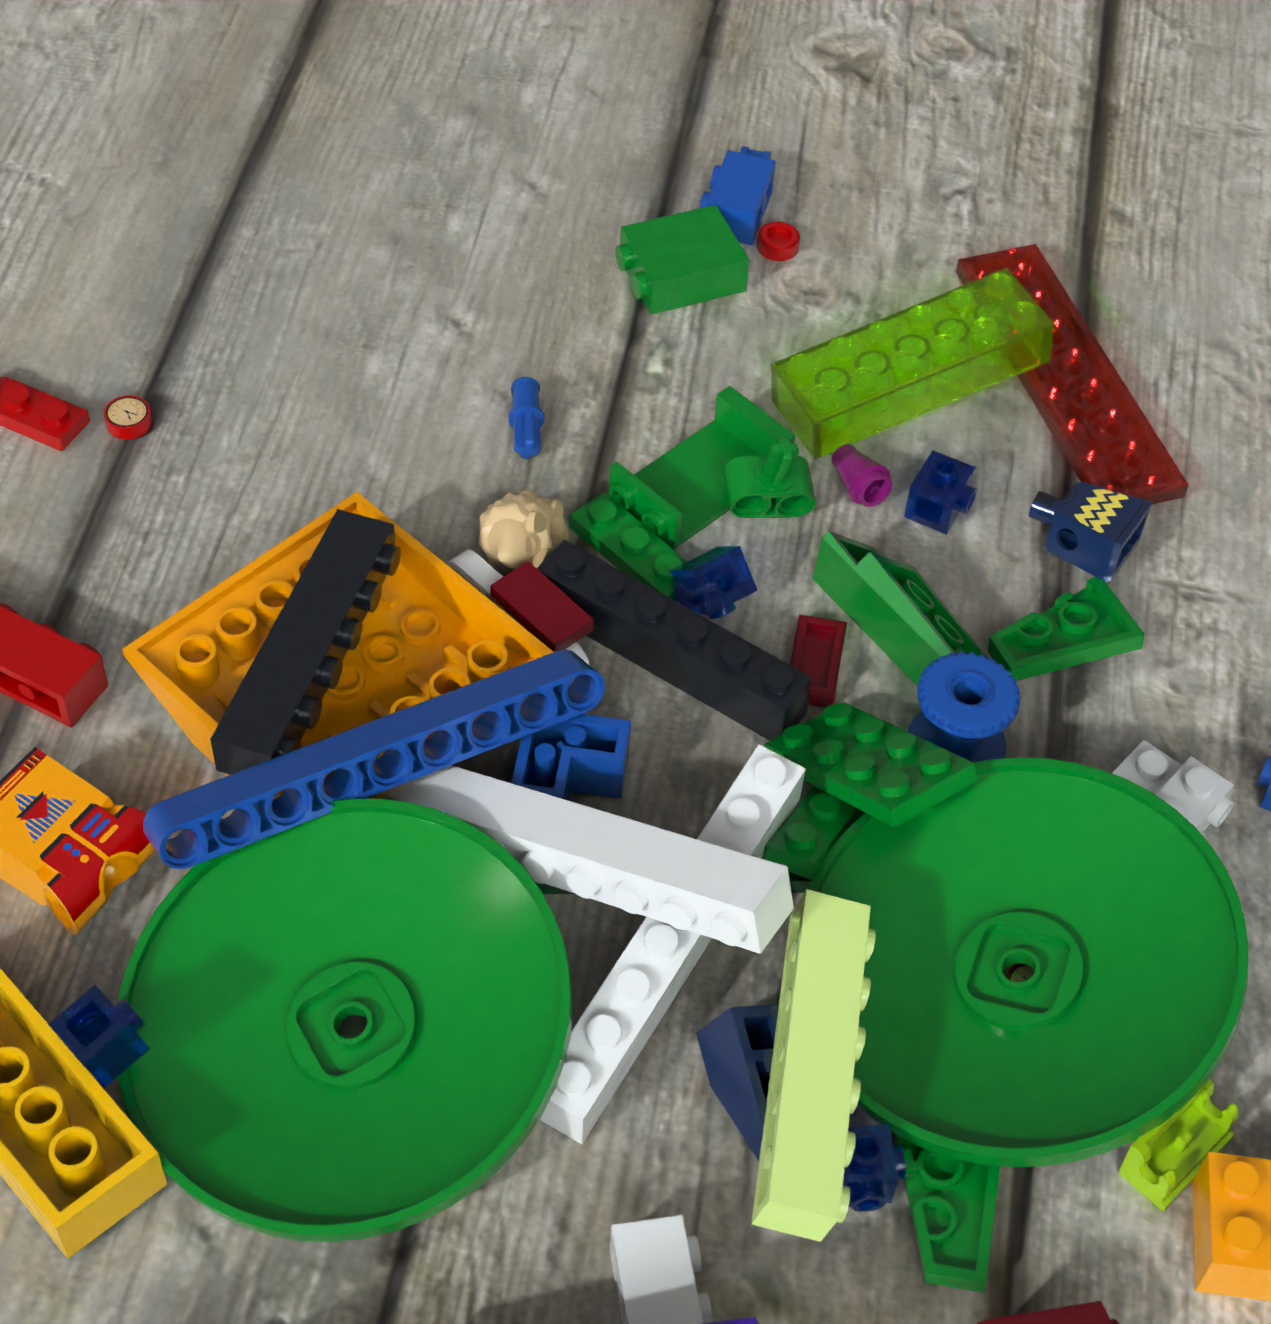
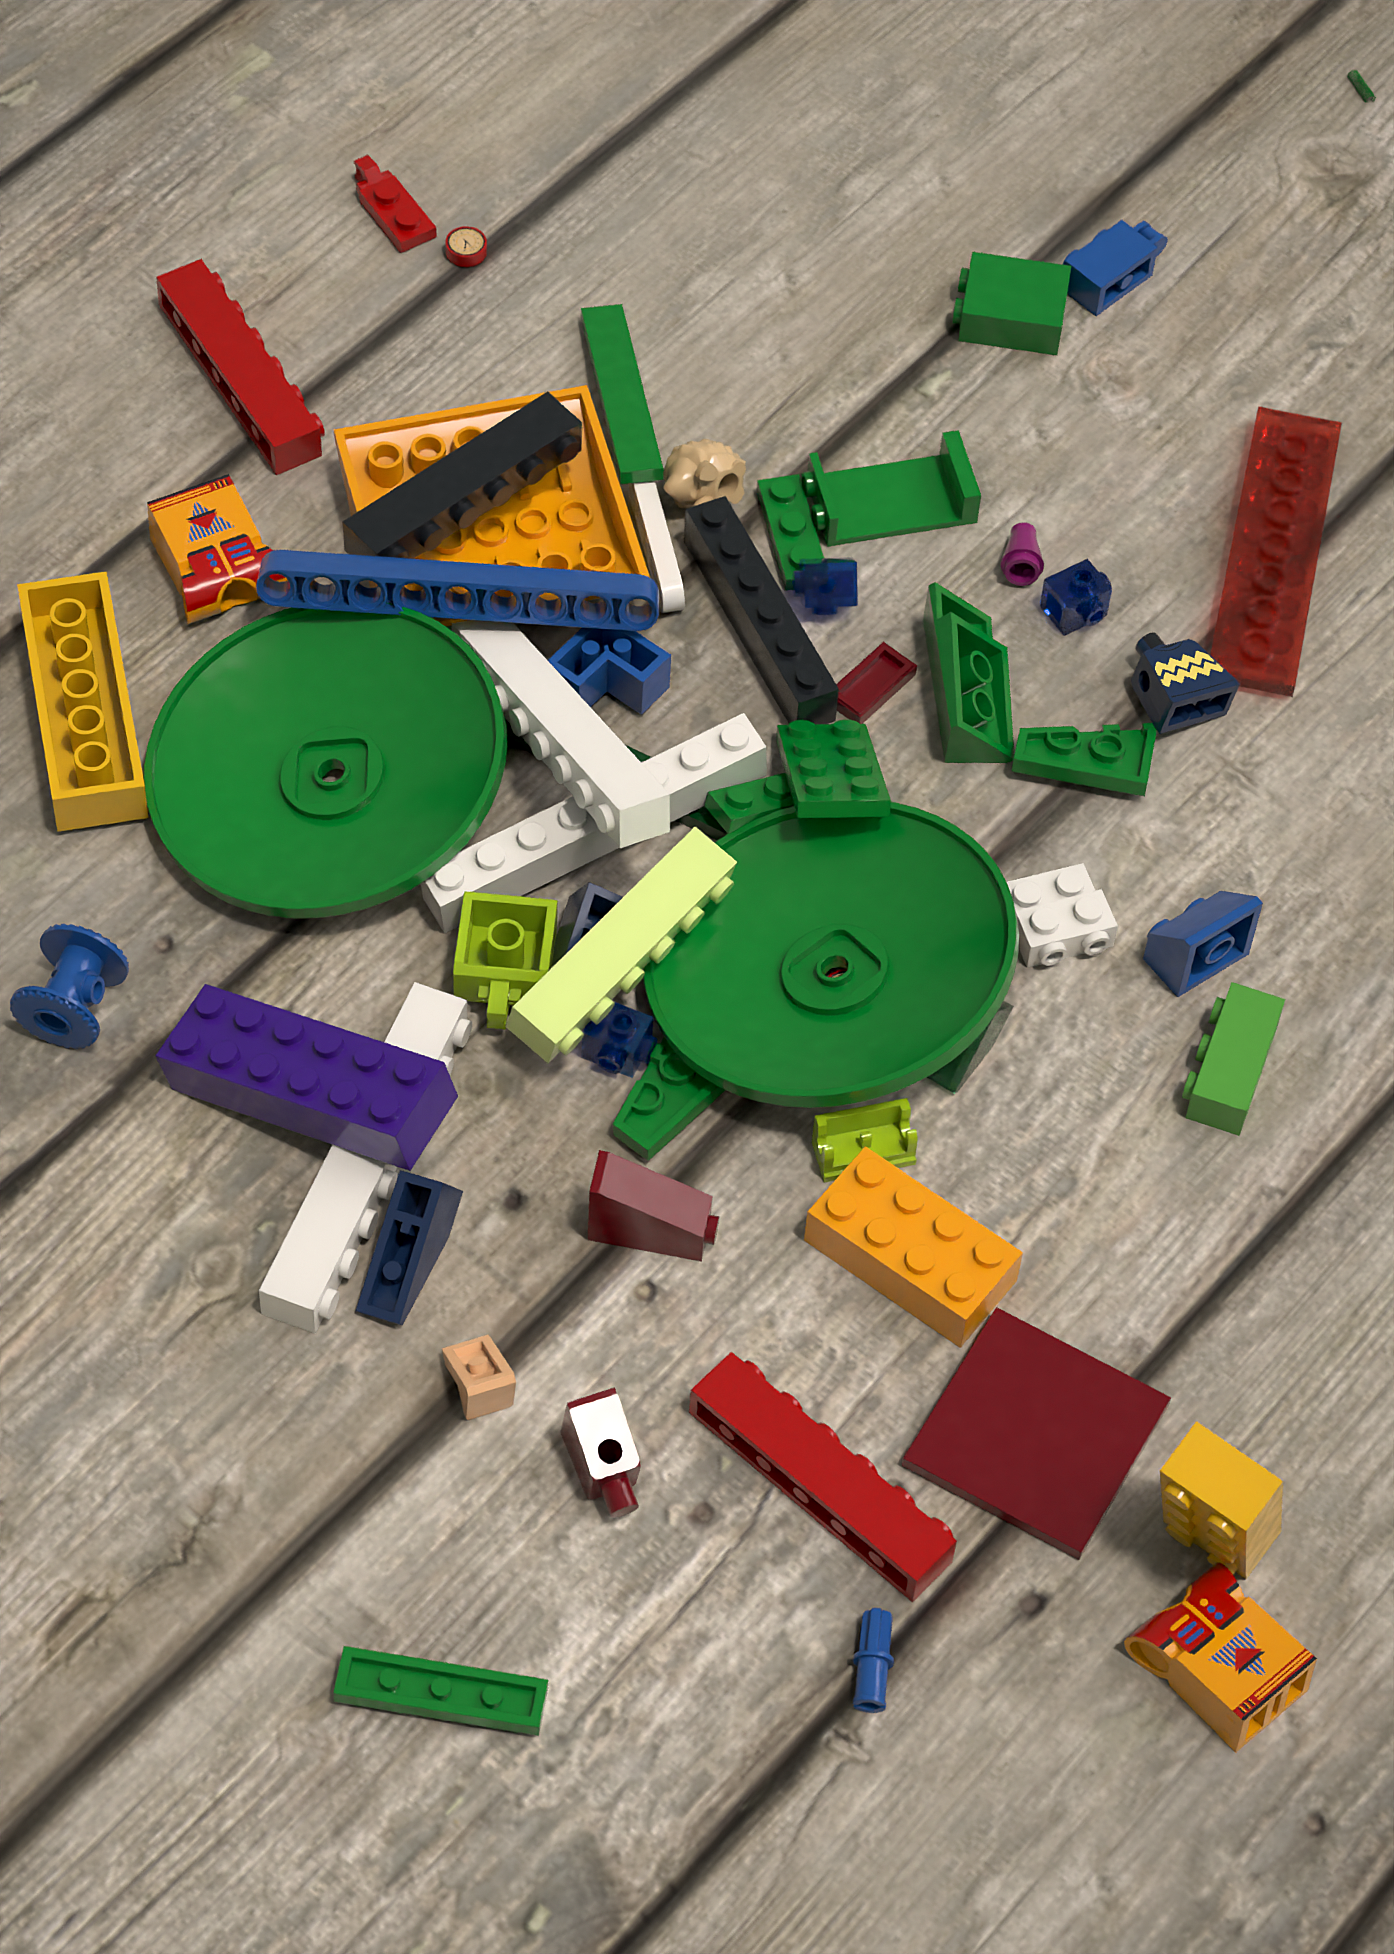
camera: 30 degrees right, 5 degrees up
clear blue brick [48,985,150,1088] -> none
dark red tile [490,561,594,652] -> none
blue axle [508,377,544,459] -> none
green beam [723,437,816,518] -> none
red tile [757,222,800,261] -> none
clear neon green brick [771,268,1054,460] -> none
blue hose [907,652,1020,762] -> none
none -> lime hinge [453,891,558,1030]
none -> green tile [581,304,664,484]

